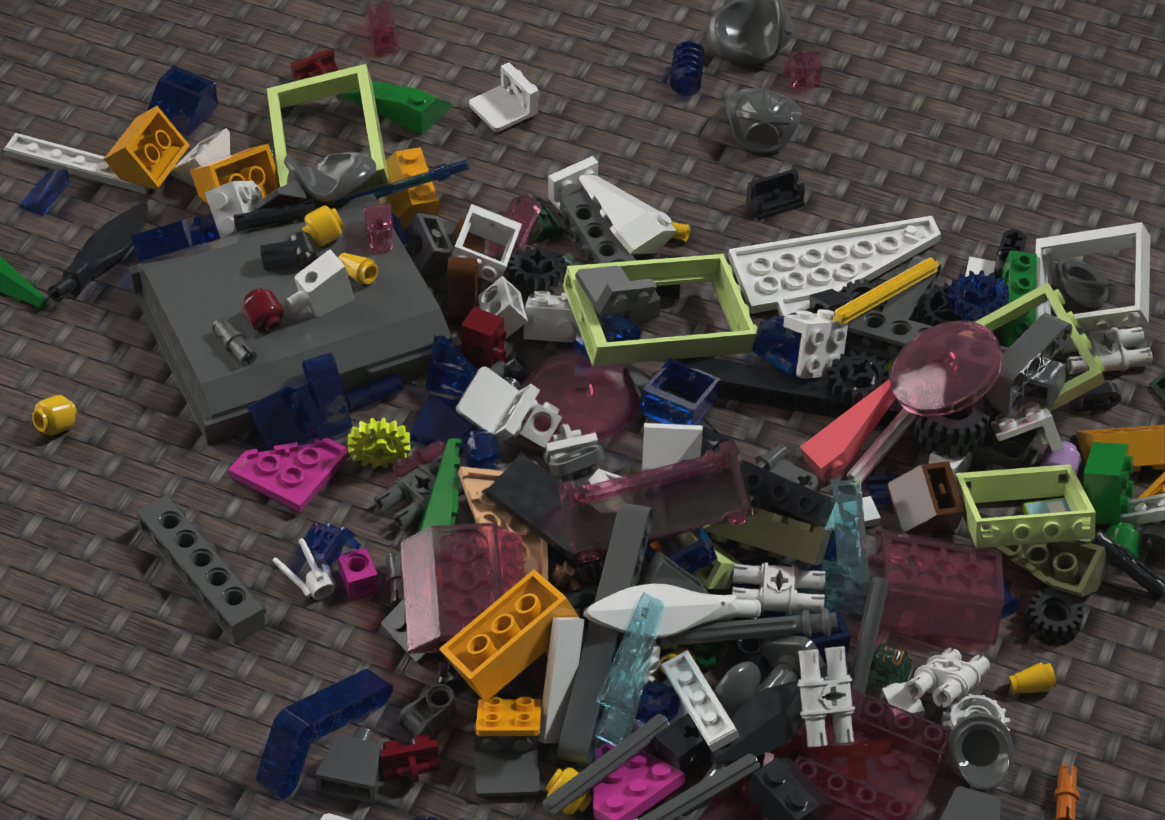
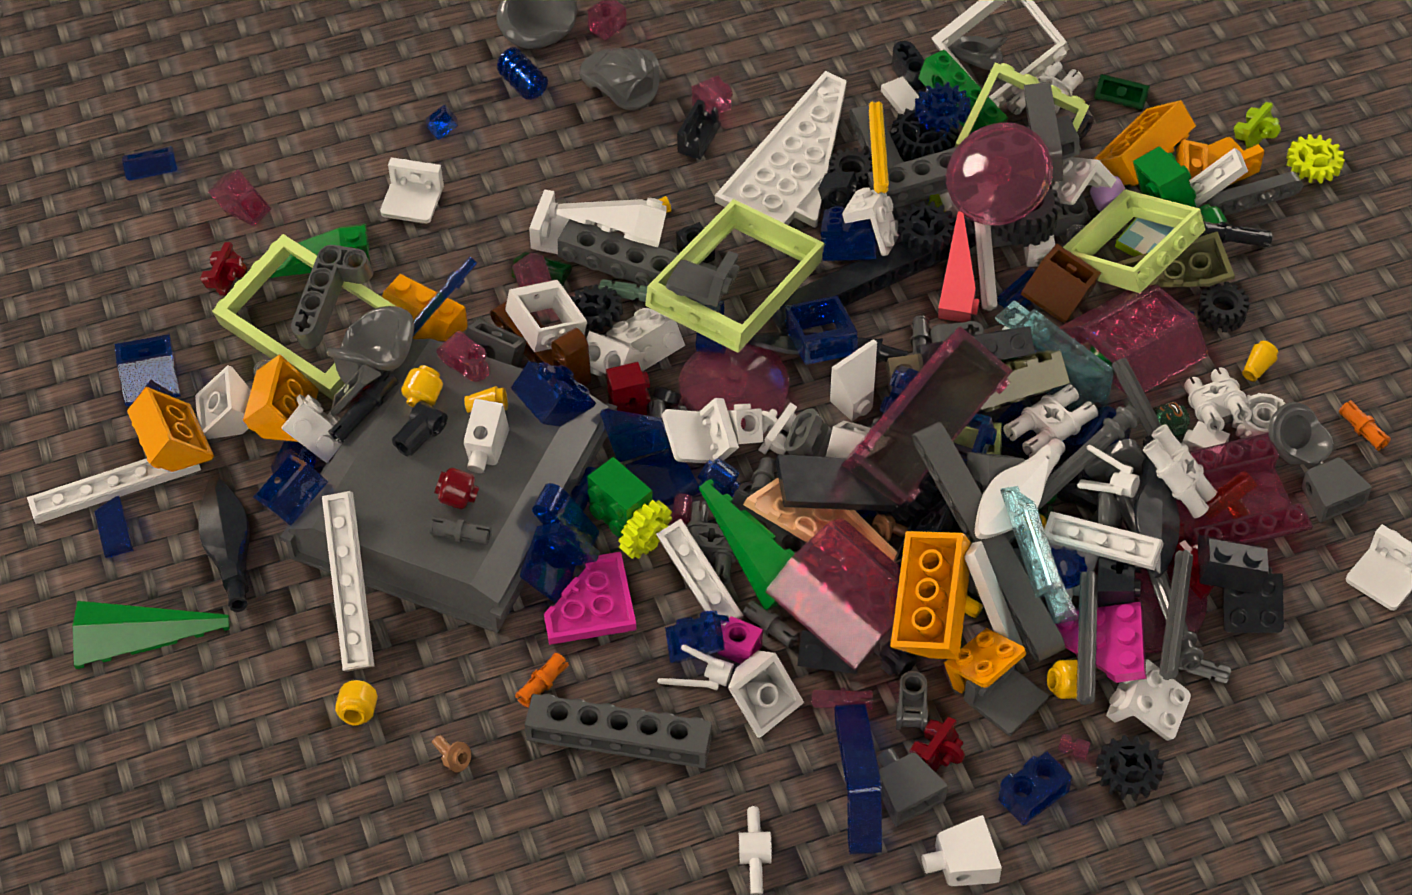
camera: 40 degrees left, 5 degrees up
none -> dark grey beam [291,245,374,349]
none -> white tile [322,491,375,671]
none -> clear blue slope [426,104,458,140]
none -> medium nougat plate [432,735,471,772]
none -> clear blue slope [510,362,596,427]
none -> orange pin [515,653,569,708]
none -> green brick [587,457,653,537]
none -> white tile [656,519,744,631]
none -> clear pink brick [692,76,733,114]
none -> white slope [728,651,804,738]
none -> white piece [739,806,771,895]
none -> clear pink axle [812,687,873,712]
none -> white plant [1077,445,1140,498]

